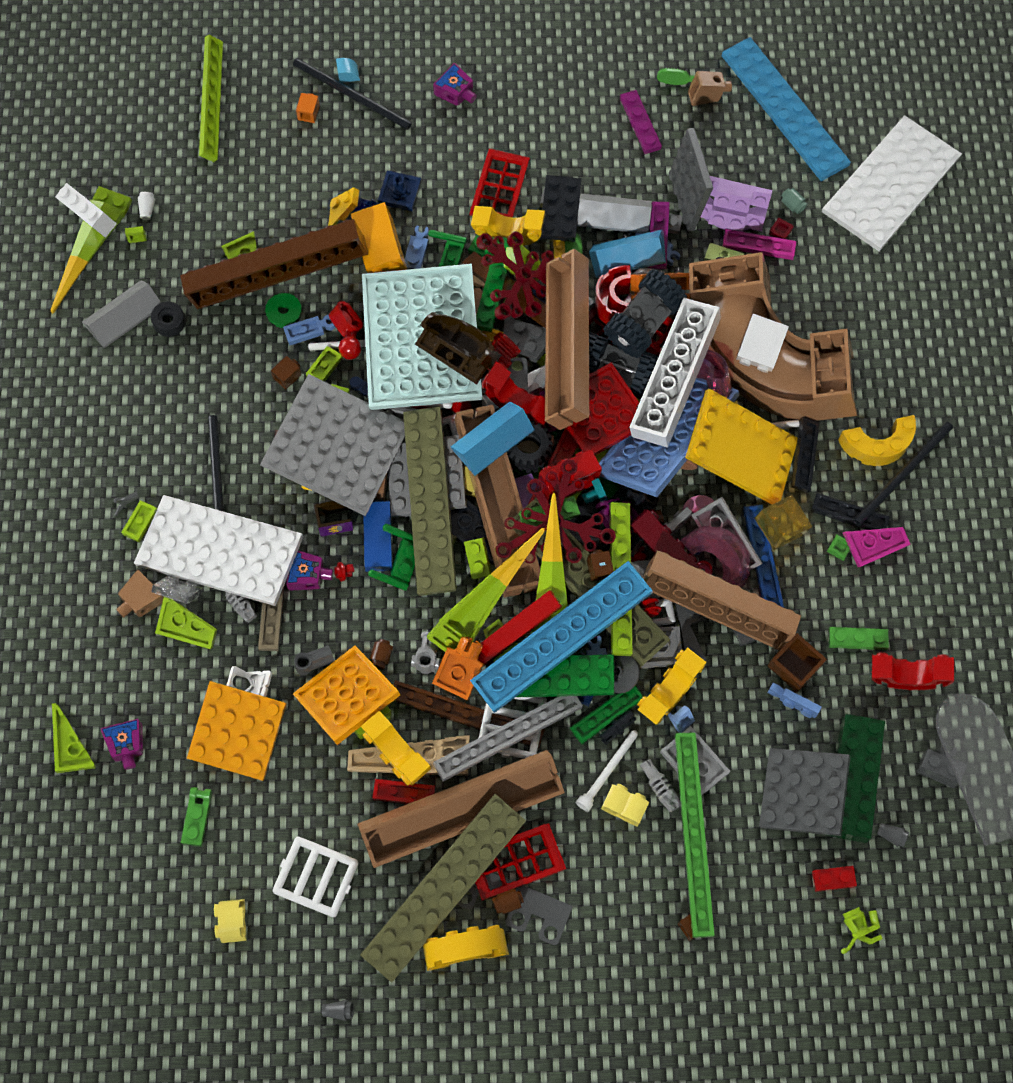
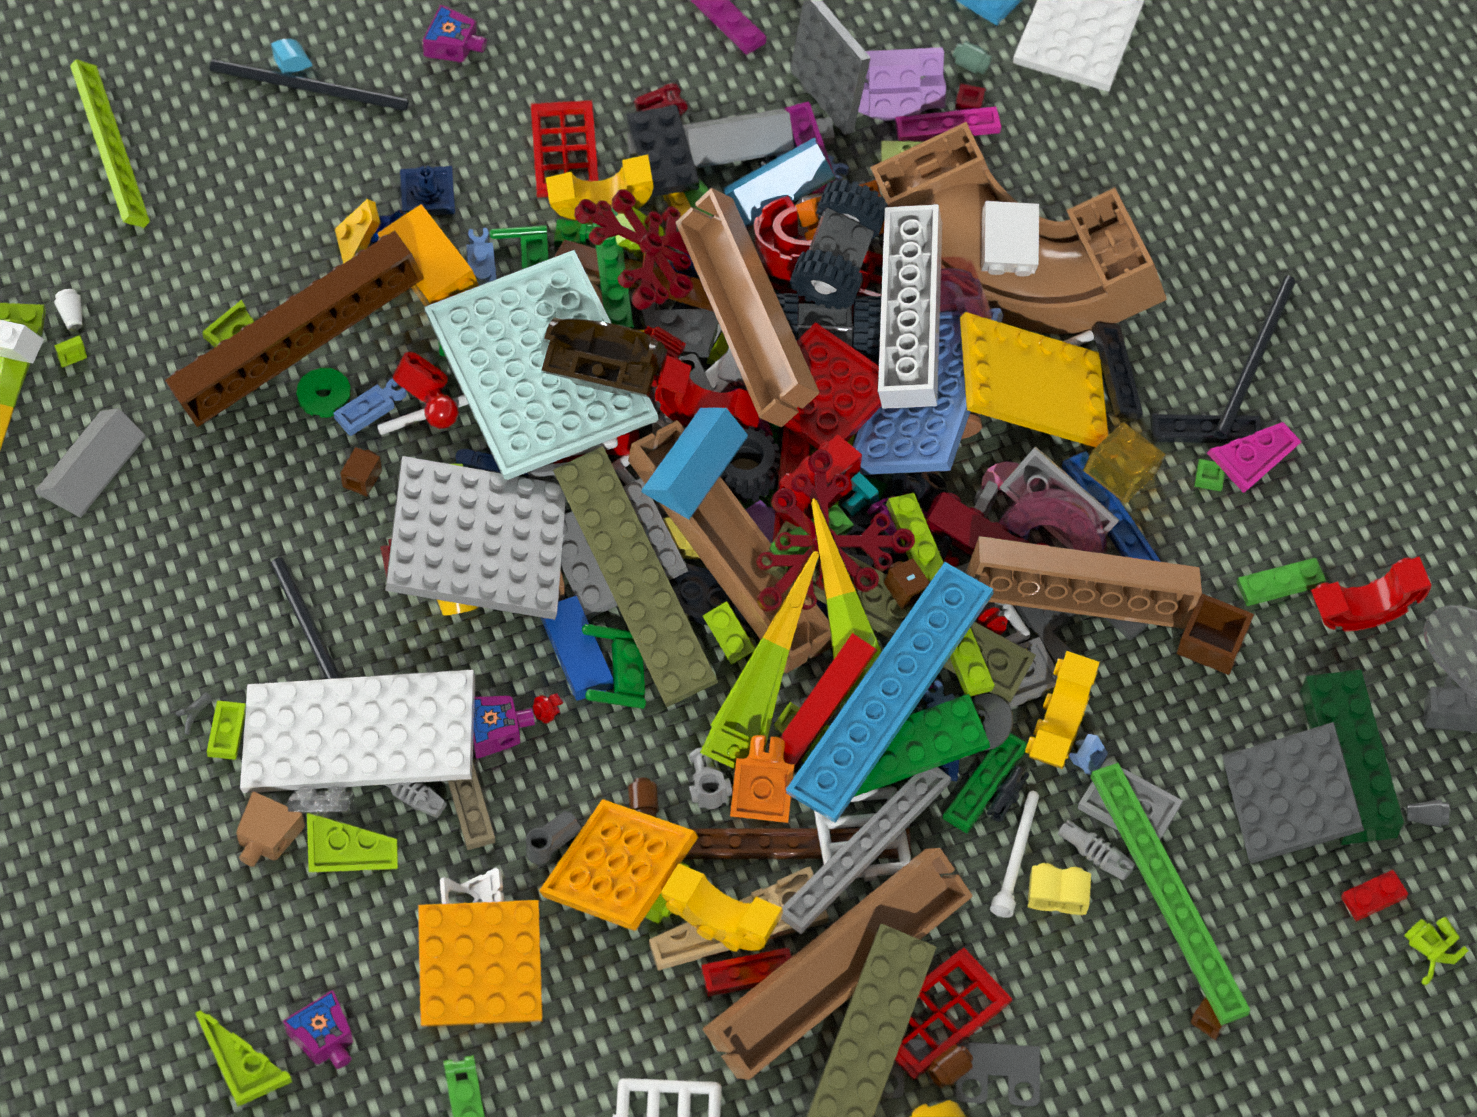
camera: 20 degrees left, 10 degrees down
black tyre [151,301,186,337] -> none
orange brick [296,93,320,123] -> none
lime plate [306,346,343,382] -> none
dark brown piece [314,501,353,537] -> none
medium blue plate [767,683,821,718] -> none
yellow brick [838,415,916,466] -> none
none -> dark red piece [634,83,688,116]

